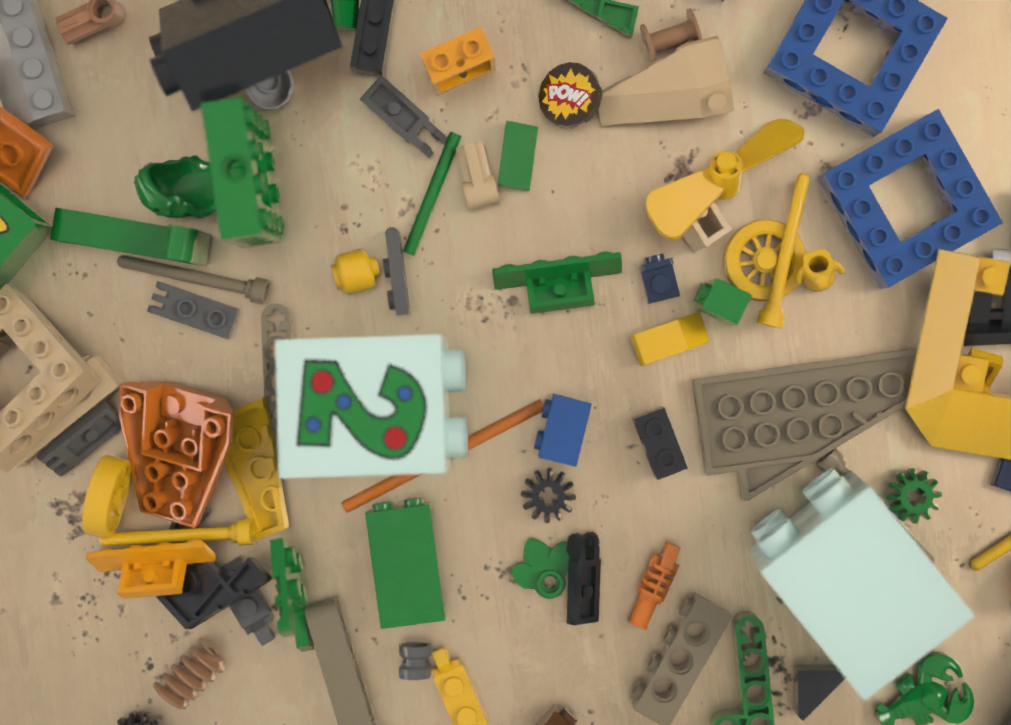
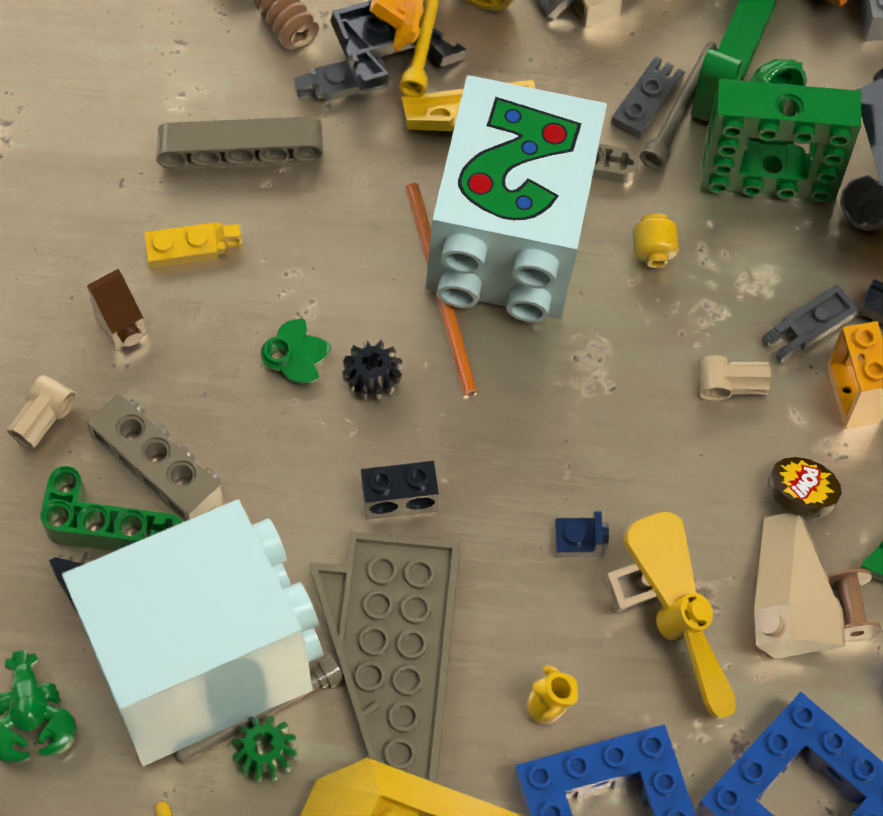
camera: 100 degrees right, 25 degrees down
orange wedge [118,382,234,528] -> none
green wing [270,538,314,652] -> none
green panel [365,497,447,629] -> none
dark grey hinge [383,227,411,316] -> none
dark grey wheel [399,642,431,680] -> none
green bar [403,132,462,256] -> none
green bracket [492,251,622,314] -> none
green slope [498,121,538,191] -> none
blue brick [533,394,592,467] -> none
black hinge [566,532,601,625] -> none
orange hinge [628,541,681,630] -> none
yellow slope [630,311,710,366] -> none
green brick [693,278,752,326] -> none
yellow wheel [723,220,806,301] -> none
yellow piece [756,173,810,329] -> none

